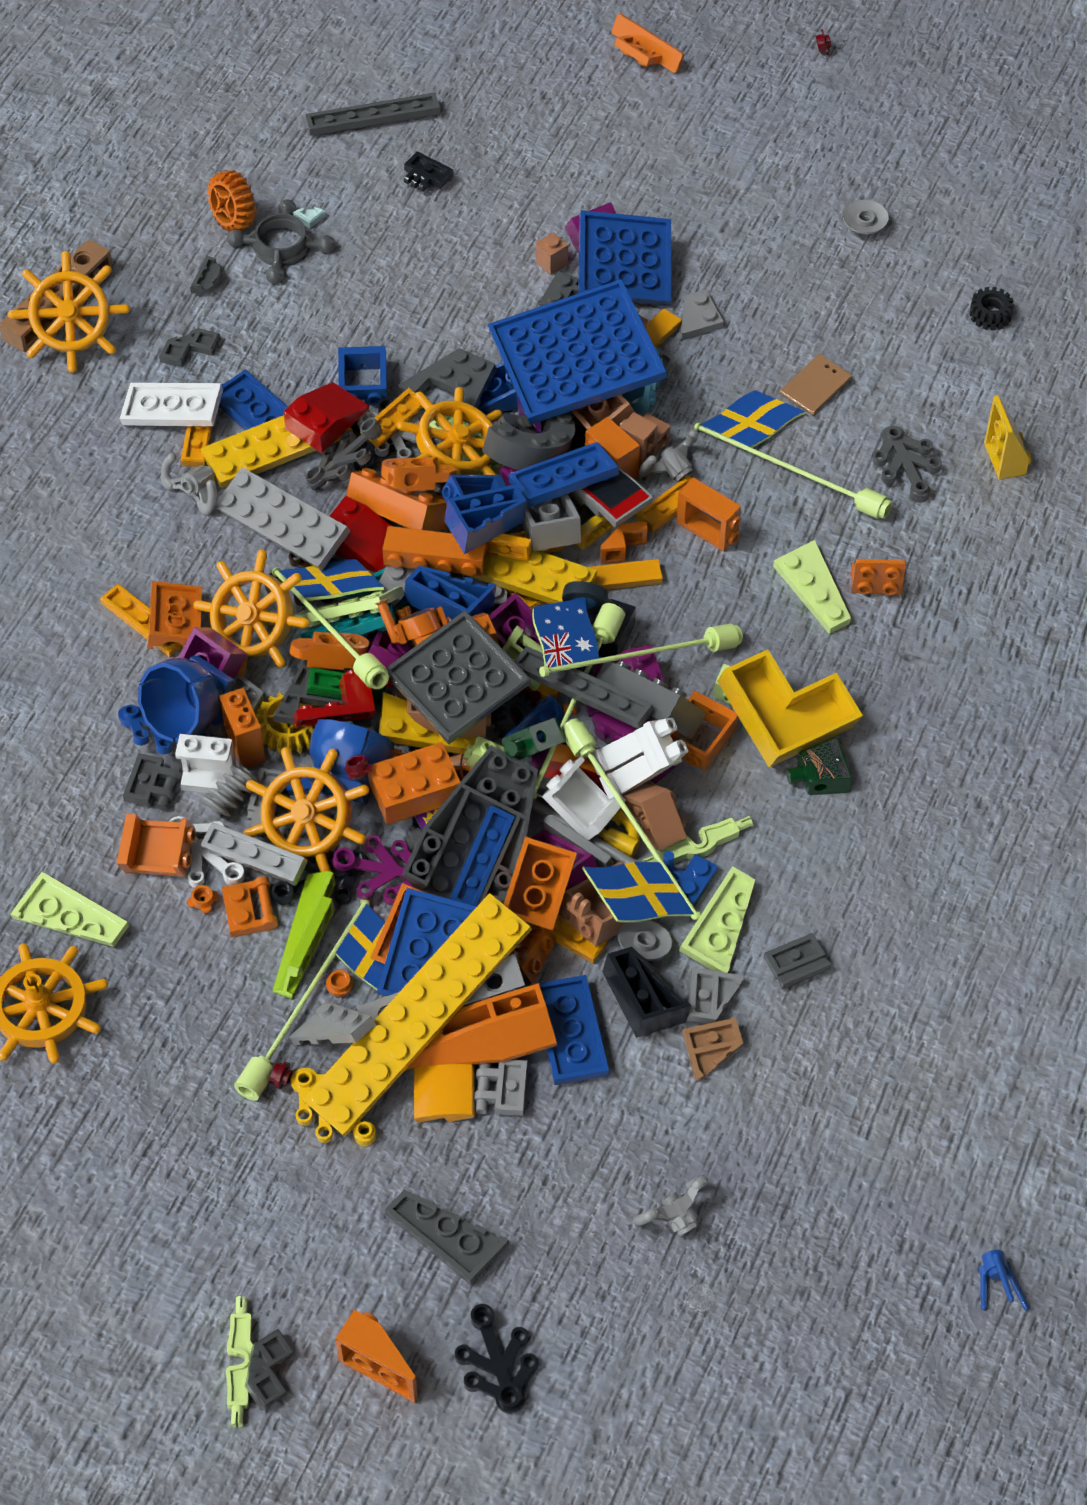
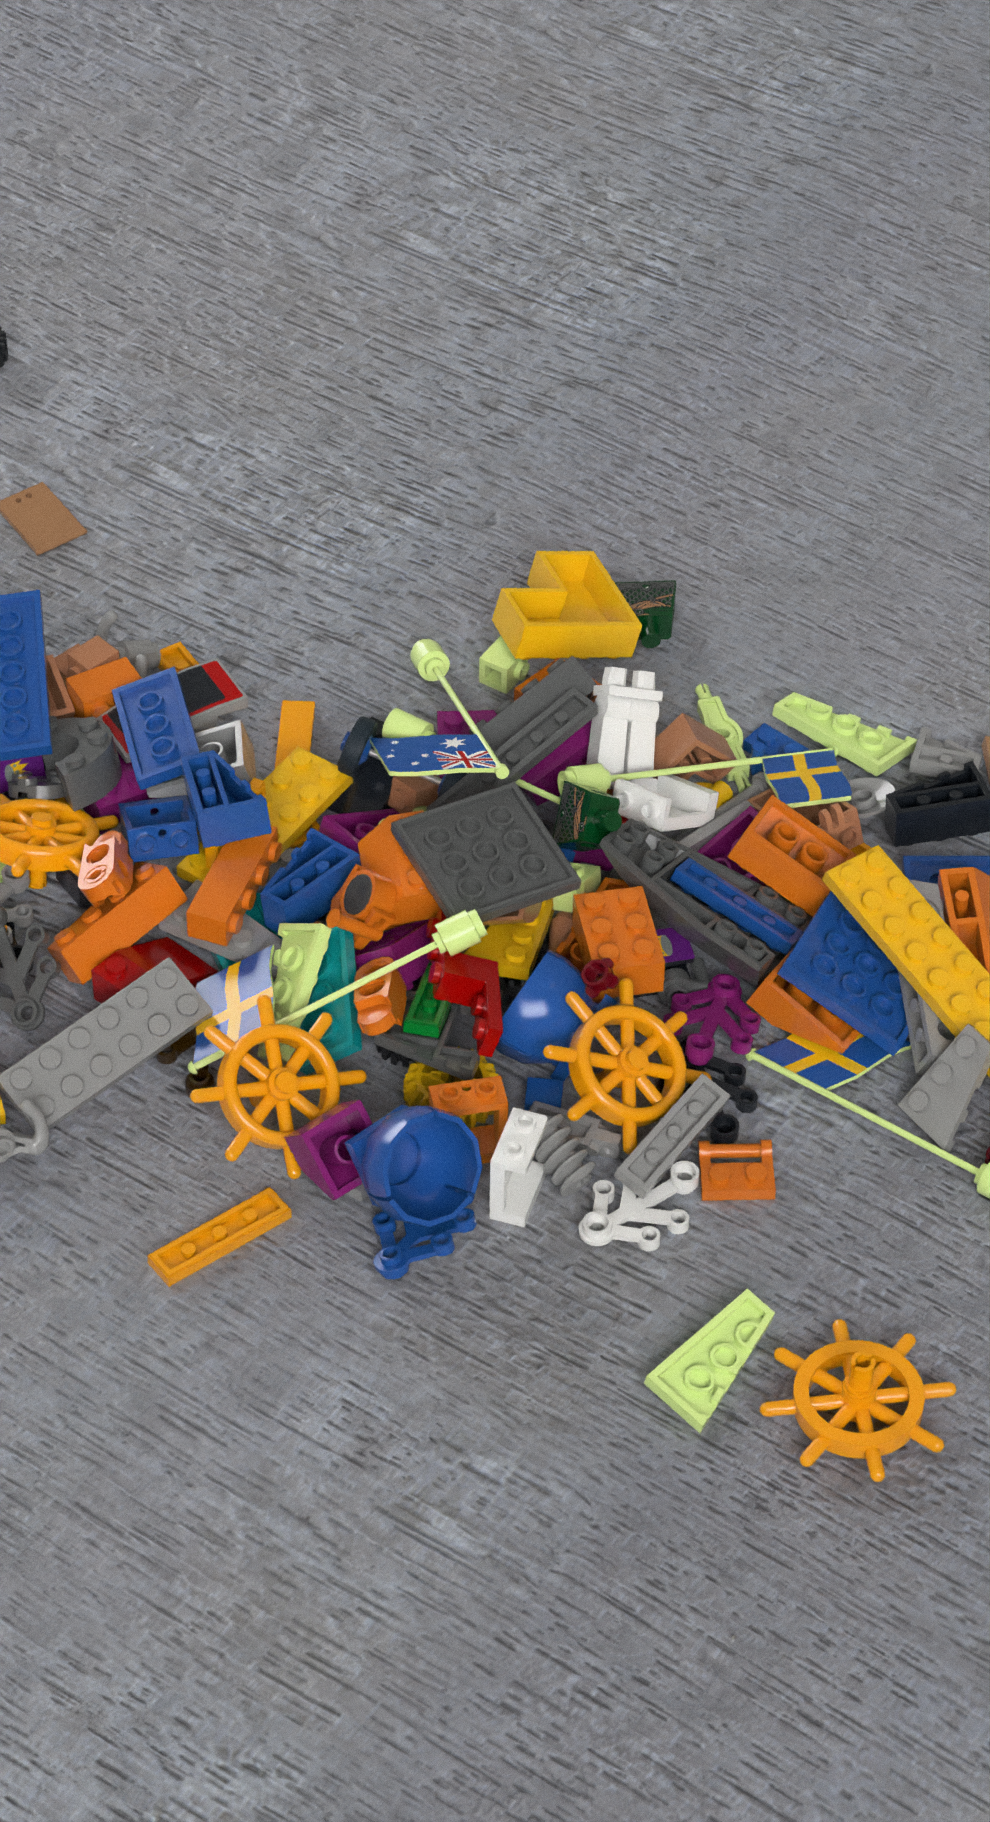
camera: 80 degrees left, 10 degrees down
orange panel [116,814,196,877] -> none
dark grey plate [123,753,182,810] -> none
orange piece [147,581,202,649] -> none
orange plate [187,885,219,913] -> none
lime wedge [273,871,336,999] -> none
orange plate [326,970,354,997] -> none
orange slope [600,521,648,565] -> none
orange window [676,477,742,552] -> none
flag [694,390,893,519] -> none
dark grey plate [764,933,831,989] -> none
yellowish green wing [773,540,851,635] -> none
orange bracket [851,559,906,595] -> none
dark grey plant [872,426,942,503] -> none
yellow slope [984,395,1031,480] -> none

